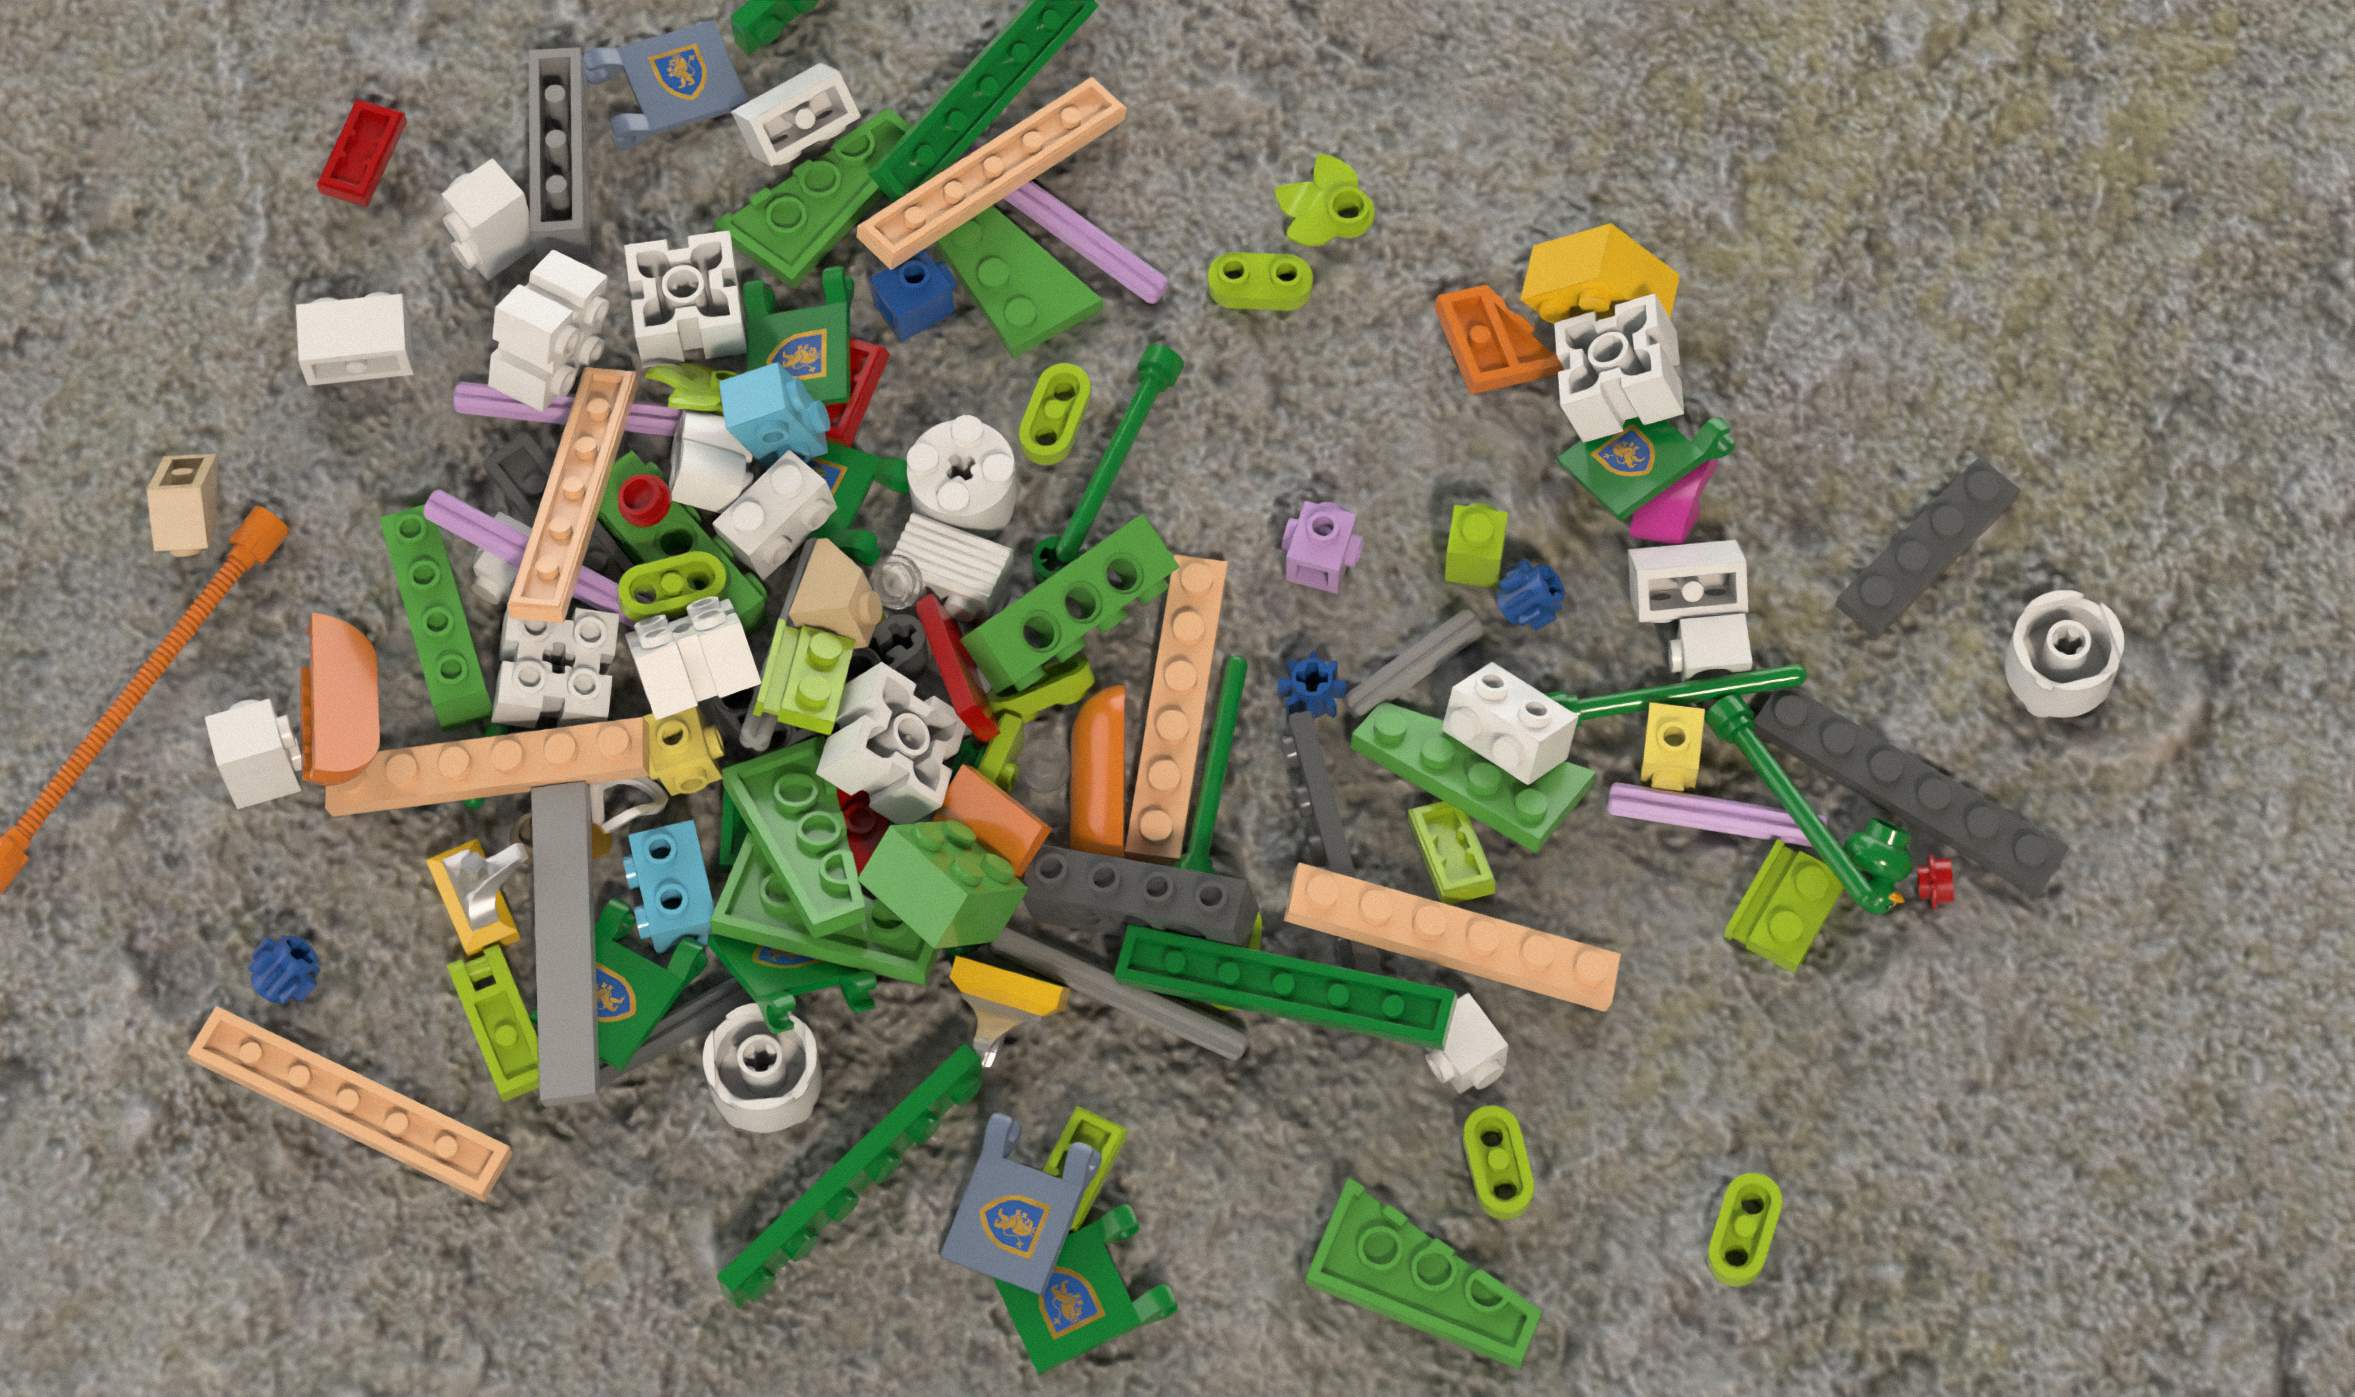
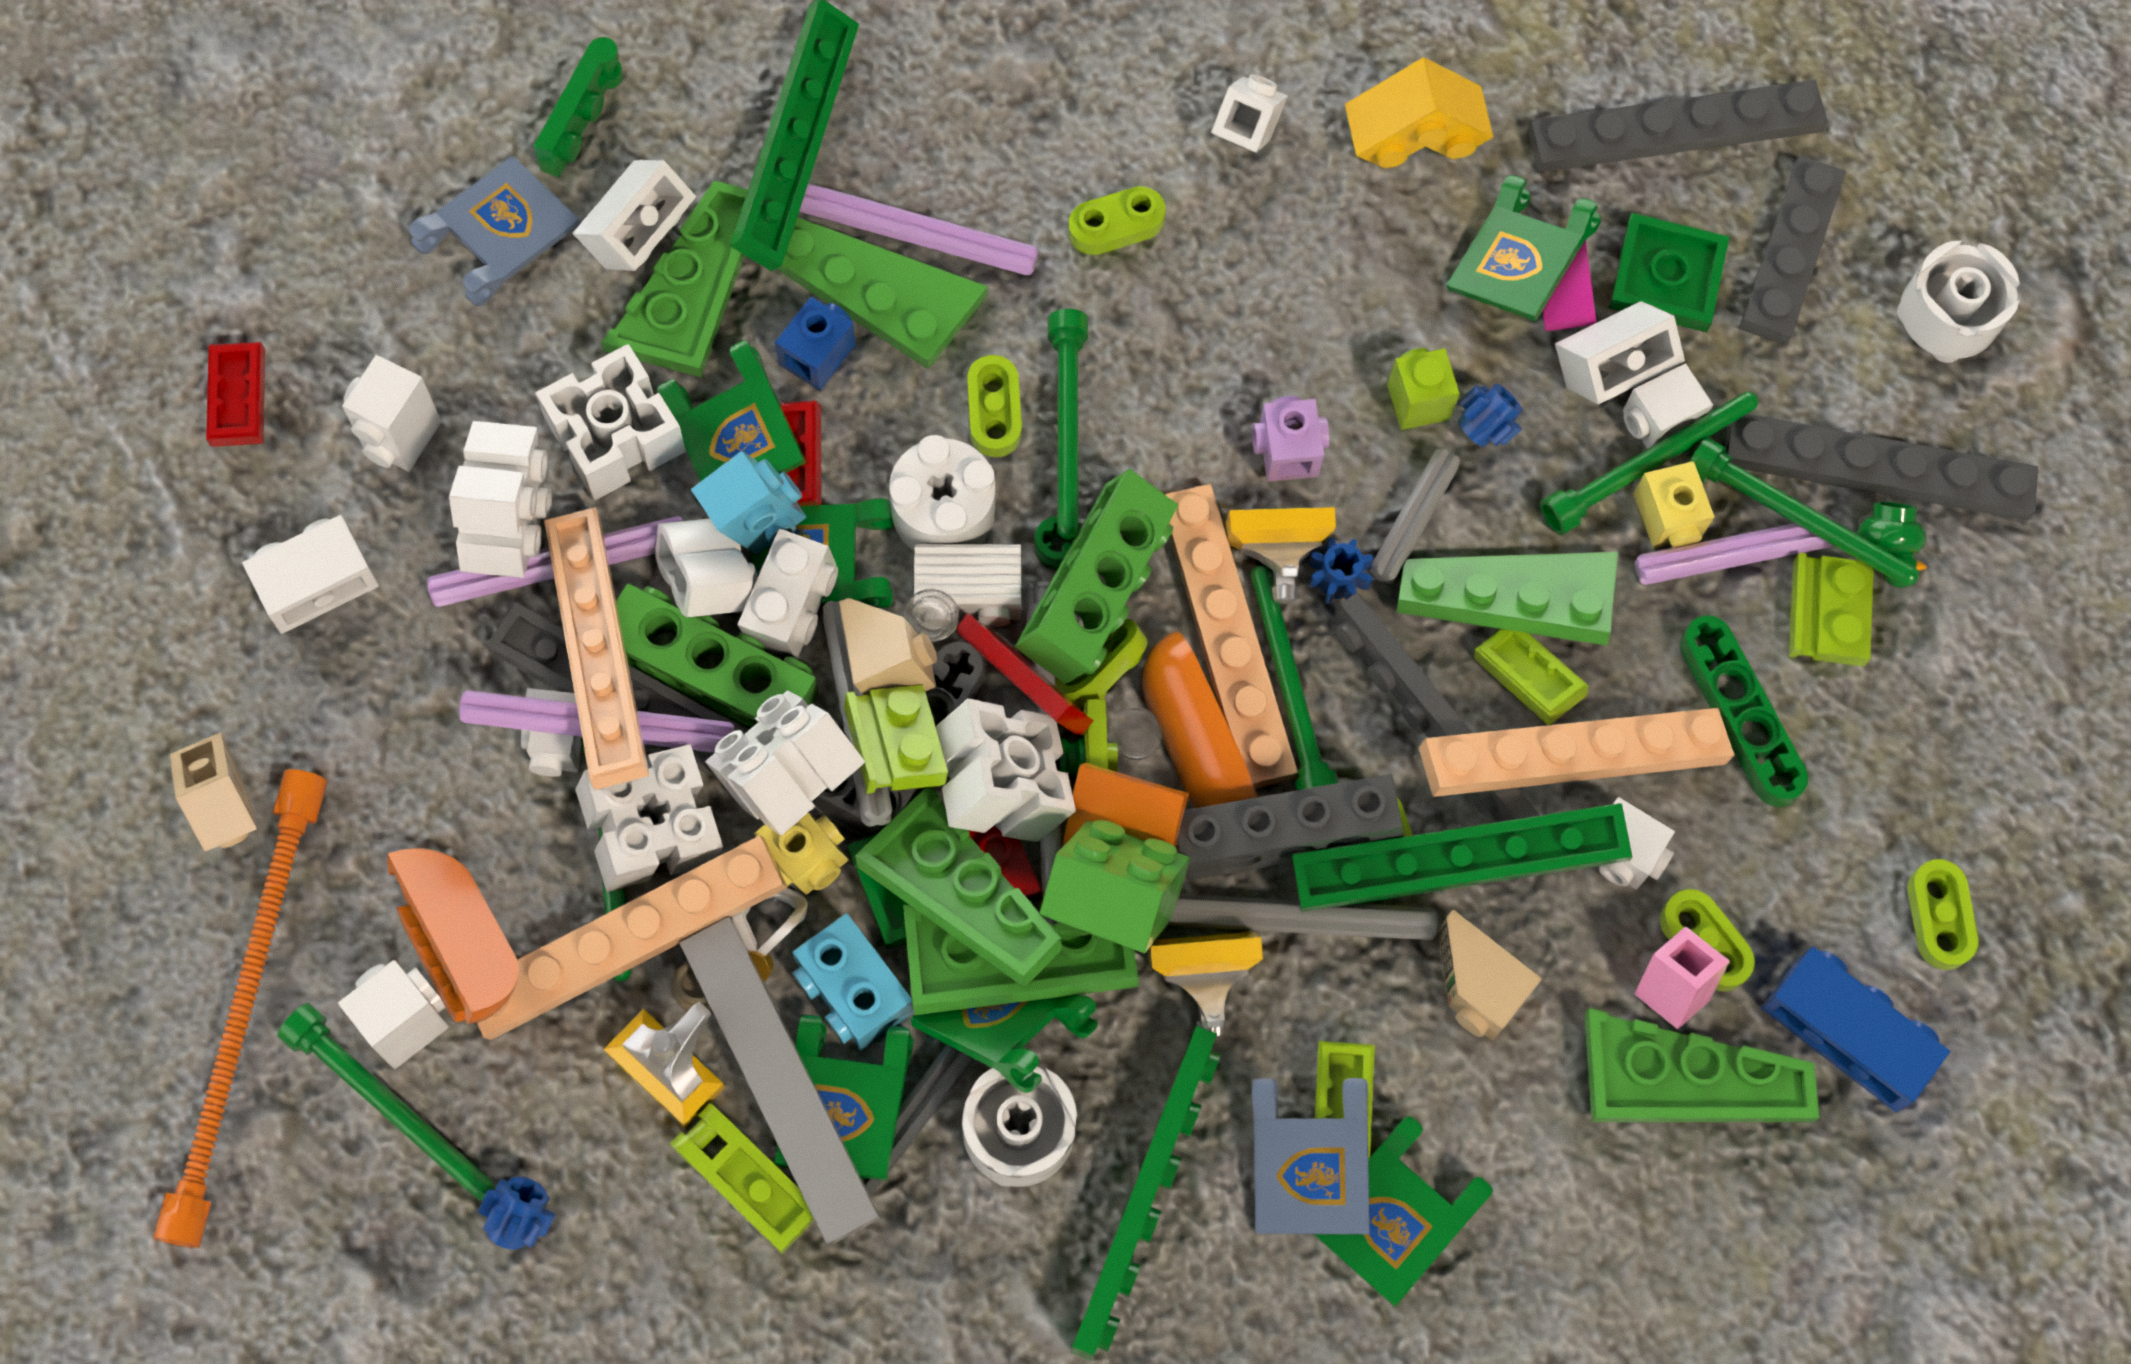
camera: 30 degrees left, 5 degrees up
light nougat plate [187,1006,513,1202] -> none
bright green brick [379,504,493,732] -> none
light grey brick [528,47,591,263] -> none
lime plate [617,551,726,622] -> none
red plate [618,474,672,528] -> none
lime plate [644,362,738,415] -> none
light nougat tile [856,77,1127,270] -> none
lime plate [1274,153,1375,247] -> none
orange wing [1434,285,1565,395] -> none
white brick [1442,662,1579,785] -> none
white brick [1554,293,1684,443] -> none
red plate [1917,854,1954,909] -> none
none -> green piece [277,1003,495,1200]
none -> white brick [1211,75,1288,153]
none -> yellow piece [1225,507,1336,604]
none -> tan slope [1438,909,1542,1041]
none -> dark grey plate [1527,80,1828,173]
none -> green plate [1608,212,1730,333]
none -> bright pink brick [1634,927,1730,1029]
none -> green beam [1680,615,1808,807]
none -> blue brick [1760,946,1951,1113]

